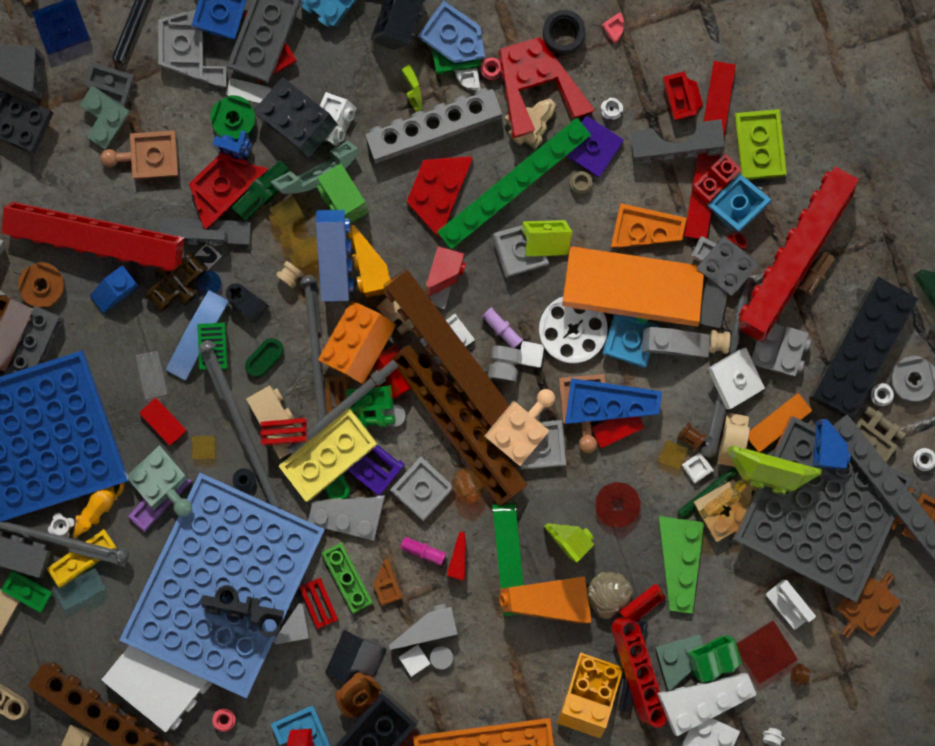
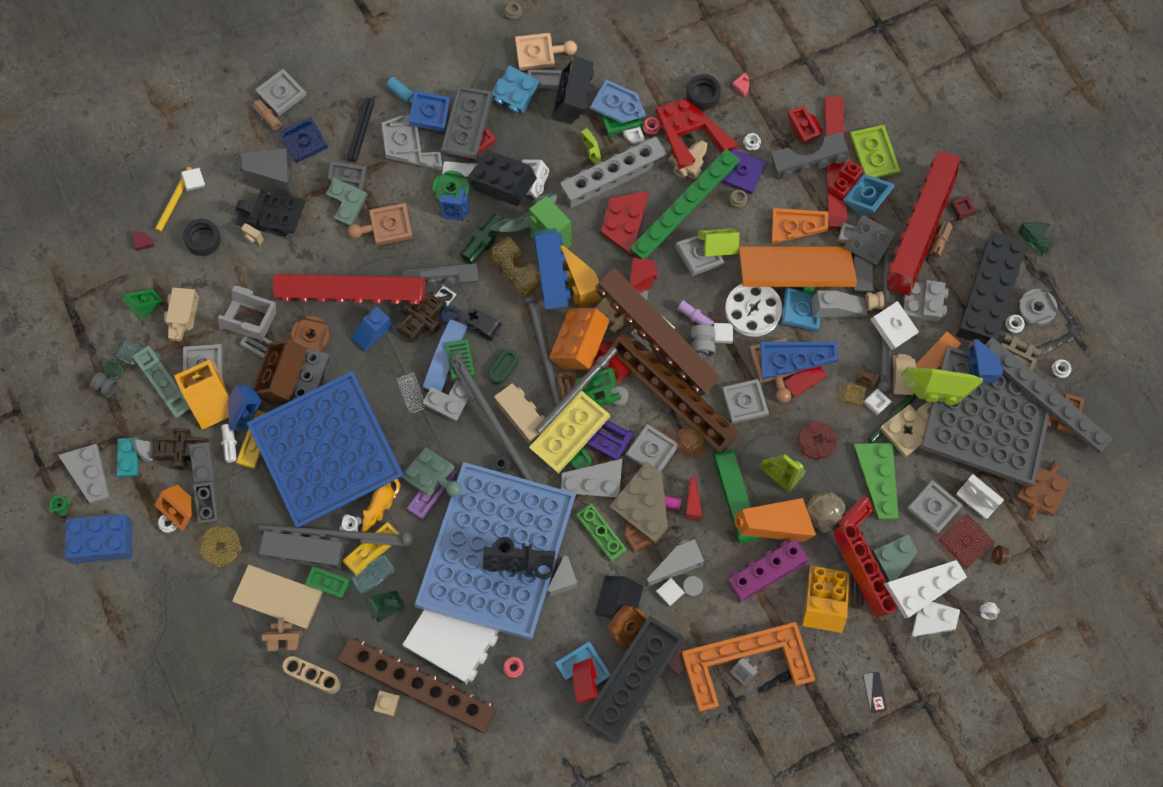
camera: 10 degrees left, 15 degrees down
red tile [139,397,188,446] -> none
red wing [189,153,268,230] -> none
clear yellow tile [192,436,216,459] -> none
red tile [260,418,308,446] -> none
tan wheel [276,261,304,289] -> none
red tile [299,577,339,629] -> none
light nougat plate [485,389,555,466] -> none
green brick [688,635,742,683] -> none
clear yellow wing [699,477,750,519] -> none
none -> clear green slope [363,590,405,622]
none -> light grey plate [422,379,470,422]
none -> dark tan plate [610,461,668,543]
none -> magenta brick [727,539,809,603]
none -> light grey plate [907,480,963,535]
none -> dark red tile [950,196,976,220]

